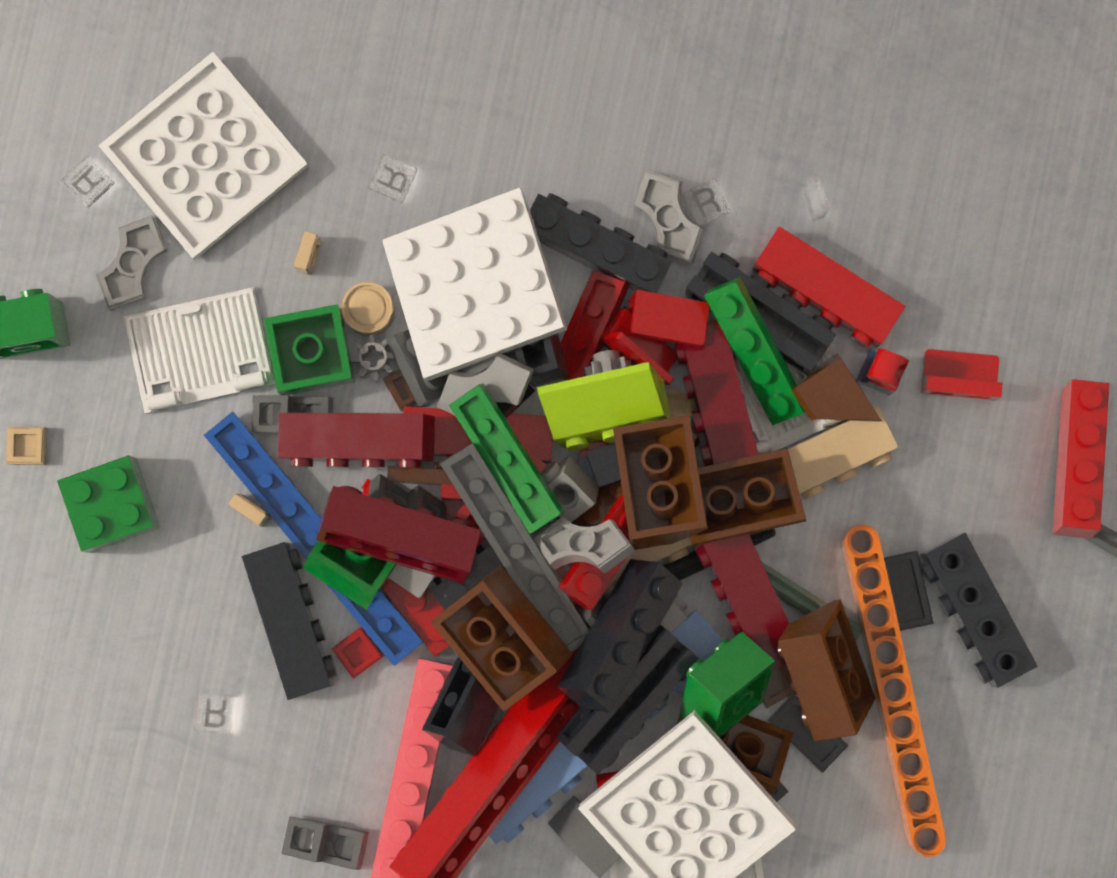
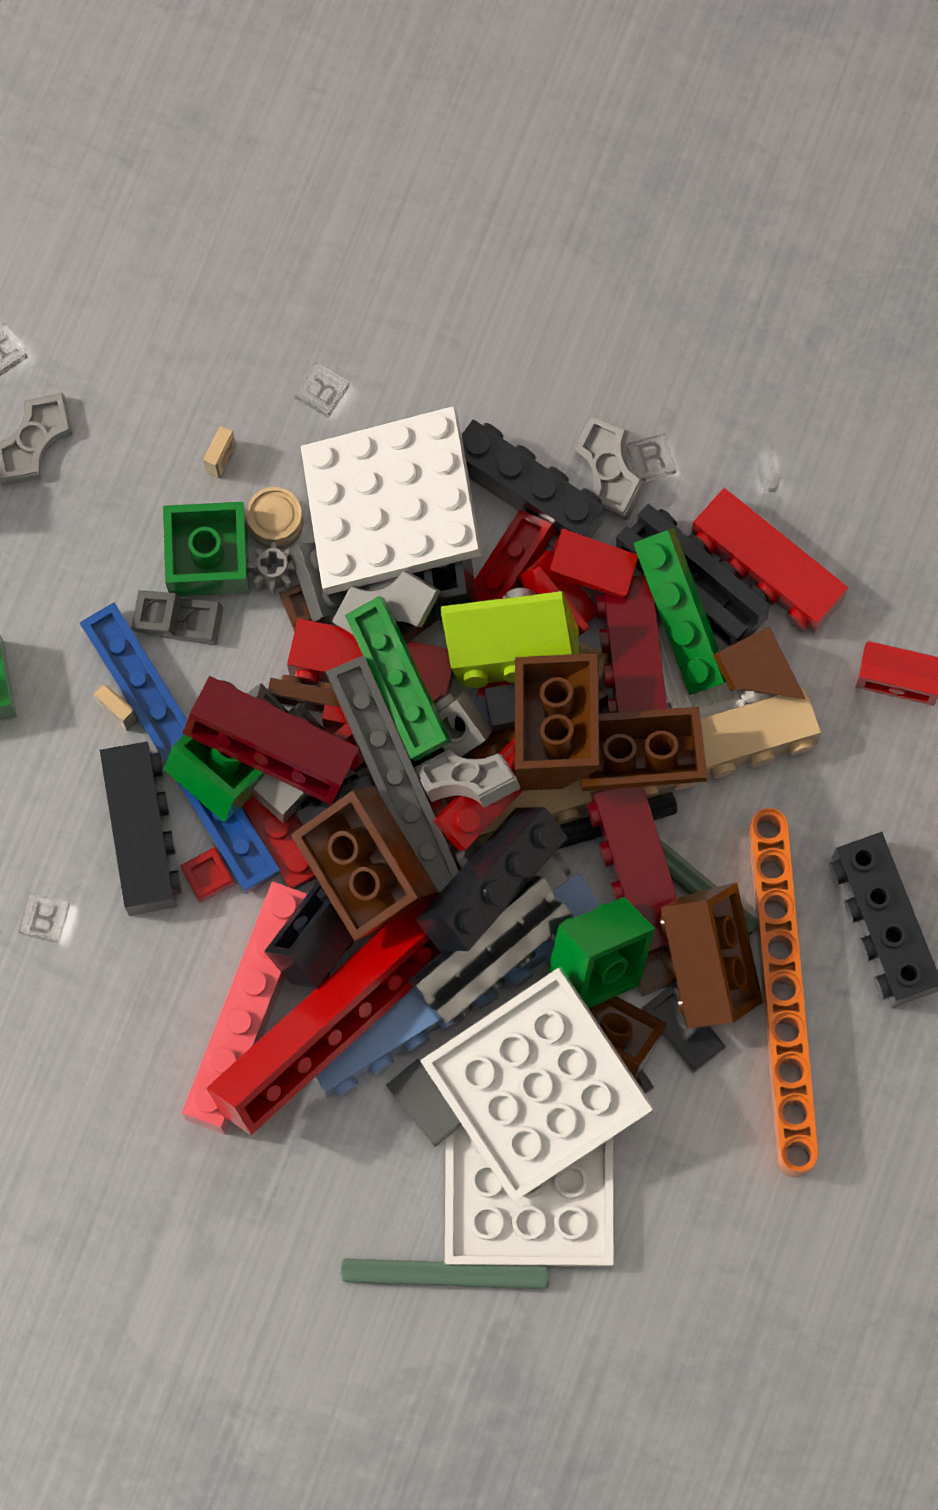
camera: 10 degrees right, 10 degrees down
white plate [99,52,309,260] -> none
white window [124,287,275,414] -> none
dark red brick [278,413,435,468] -> none
dark grey slope [281,816,369,870] -> none
red leg [856,348,909,395] -> none
black tile [884,550,934,631] -> none

